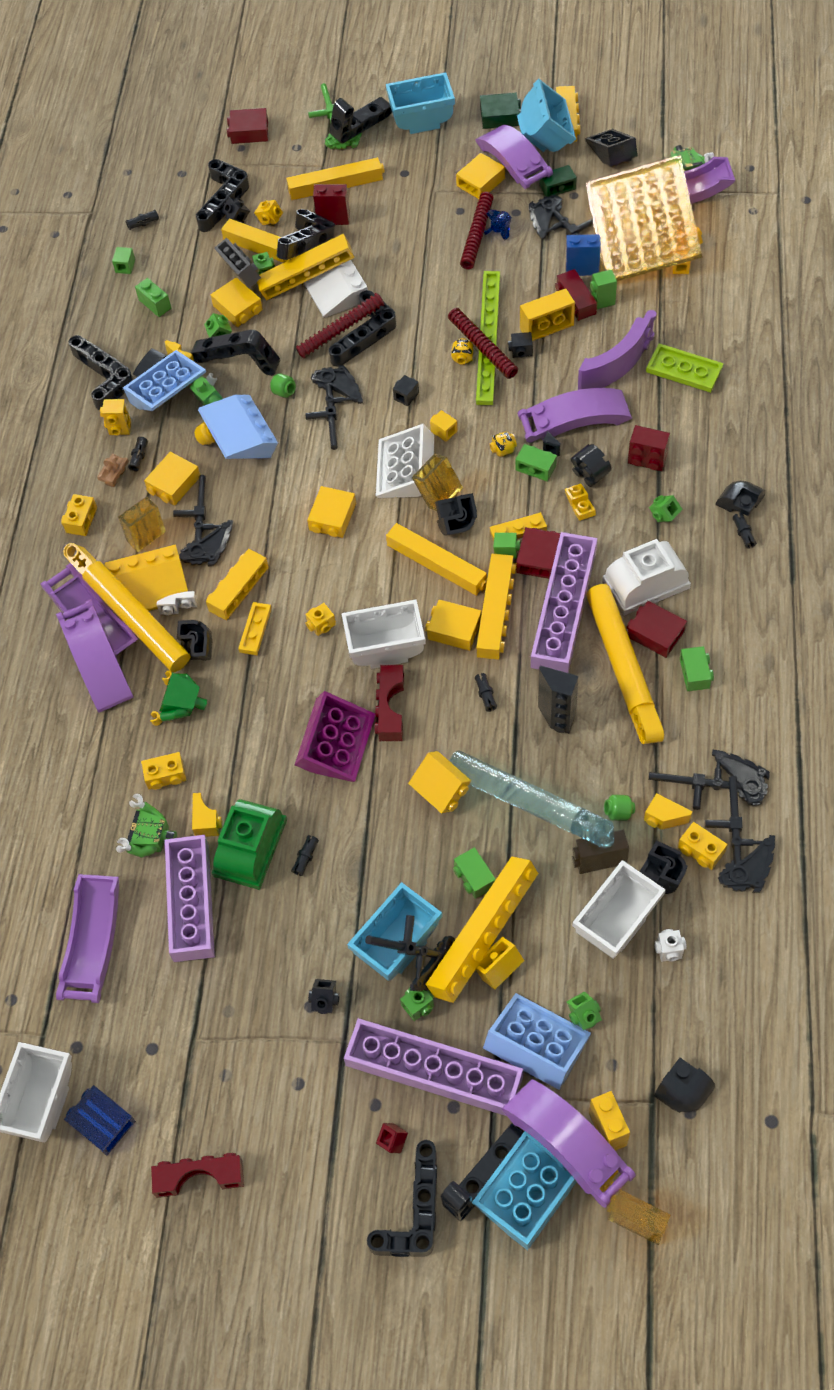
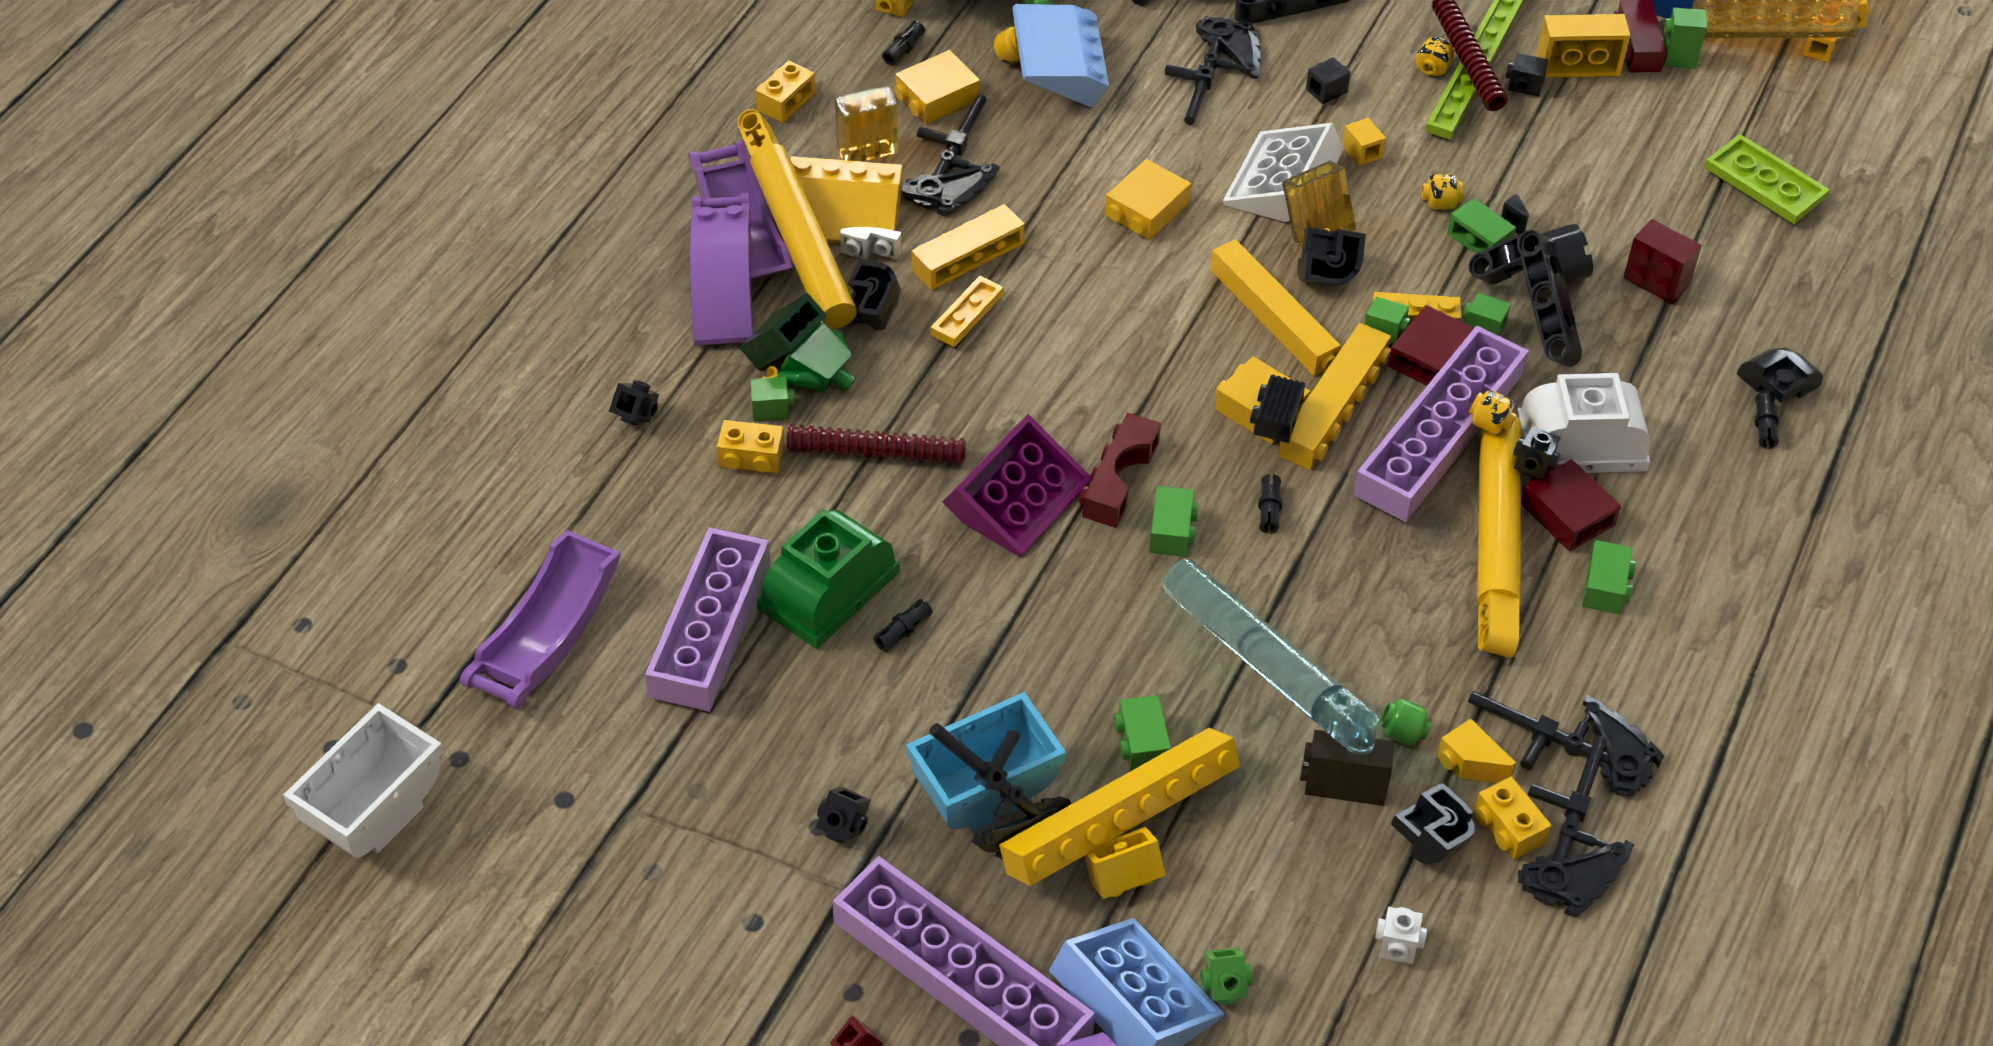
camera: 15 degrees right, 10 degrees down
clear blue brick [64,1085,136,1156] -> none
medium nougat hips [97,453,129,487] -> none
bright green torso [116,794,177,858] -> none
dark red arch [151,1153,244,1198] -> none
yellow arch [192,793,223,837] -> none
bright green head [270,373,296,398] -> none
yellow brick [305,603,336,636] -> none
white container [342,600,426,669] -> none
bright green brick [400,988,434,1021] -> none
yellow brick [408,751,472,814] -> none
medium lavender windscreen [517,388,632,443] -> none
black slope [538,665,579,734] -> none
yellow slope [565,484,596,521] -> none
white container [572,860,665,959] -> none
medium lavender windscreen [578,310,656,390] -> none
bright green brick [649,495,683,522] -> none
none -> black brick [609,380,659,426]
none -> dark green brick [739,293,827,370]
none -> bright green brick [750,377,795,421]
none -> dark red piece [786,424,966,465]
none -> bright green brick [1149,486,1199,557]
none -> black brick [1250,374,1306,443]
none -> bright green brick [1462,293,1511,336]
none -> black beam [1469,230,1582,367]
none -> yellow head [1469,390,1517,435]
none -> black brick [1513,426,1561,480]

